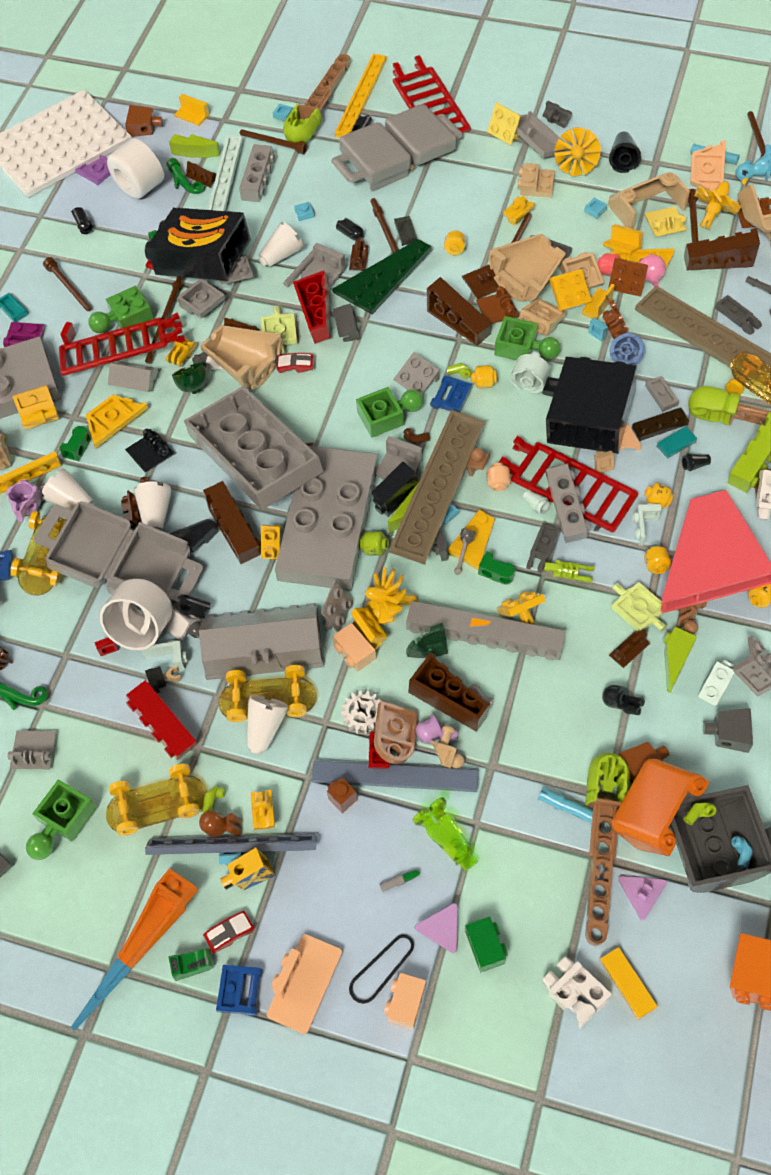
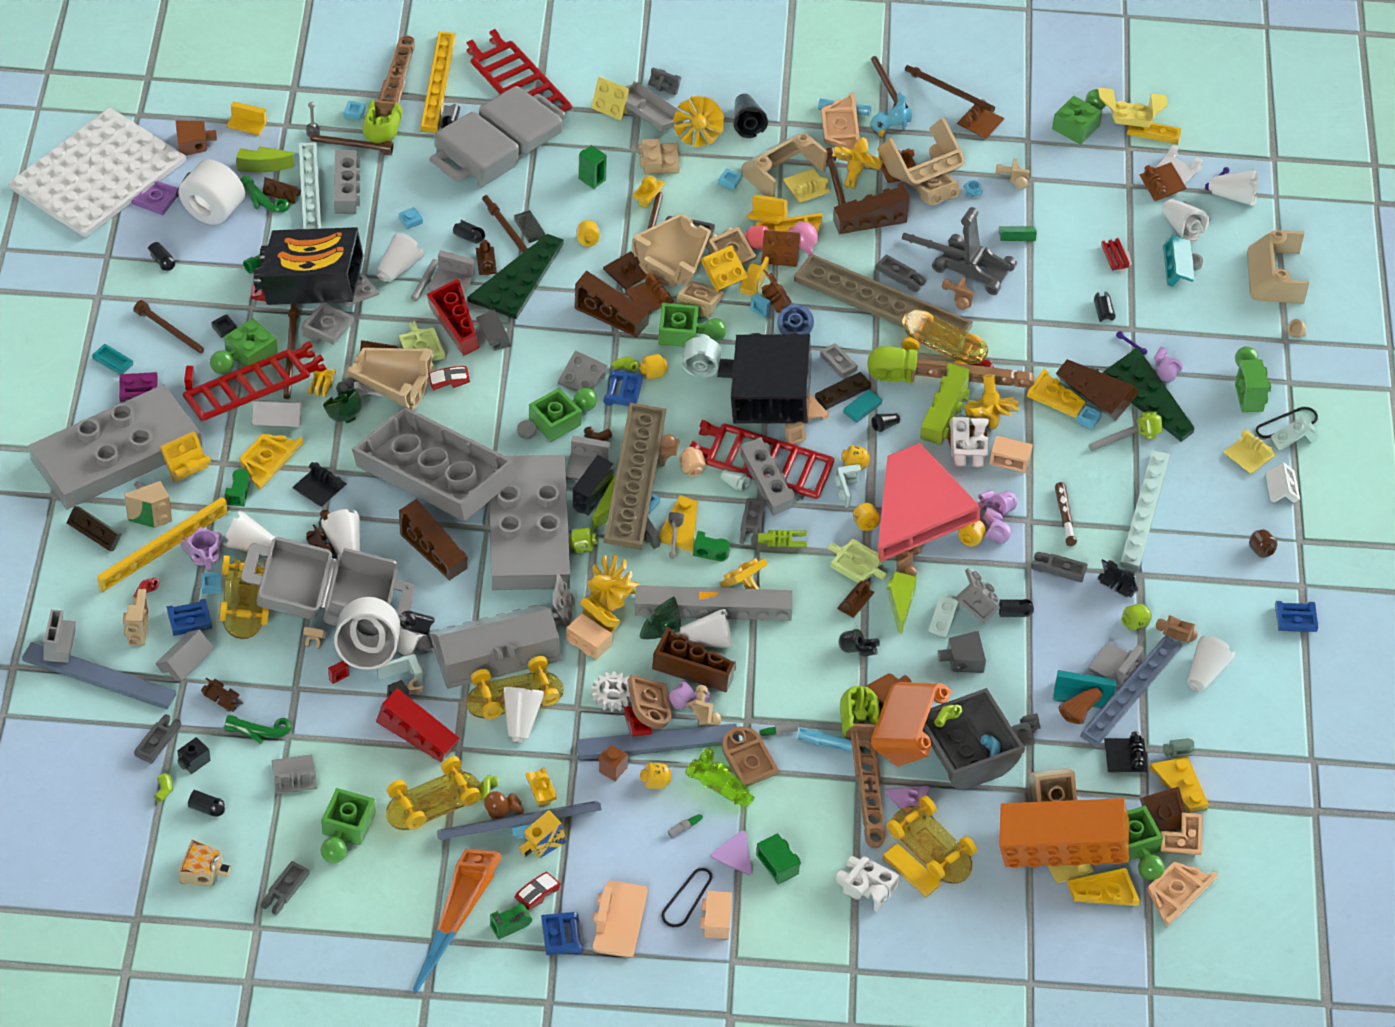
camera: 20 degrees left, 10 degrees down
black slope [170,519,219,552] -> none
yellow hips [261,524,281,559] -> none
none -> medium azure plate [201,572,222,594]
none -> black plate [211,314,237,338]
none -> tan tile [303,627,327,649]
none -> hinge [306,102,320,137]
none -> light grey tile [517,420,536,439]
none -> green brick [578,145,607,189]
none -> yellow head [640,763,671,789]
none -> white cone [677,609,732,648]
none -> medium nougat tile [722,726,779,789]
none -> light grey piece [759,723,798,736]
none -> clear yellow piece [886,795,978,884]

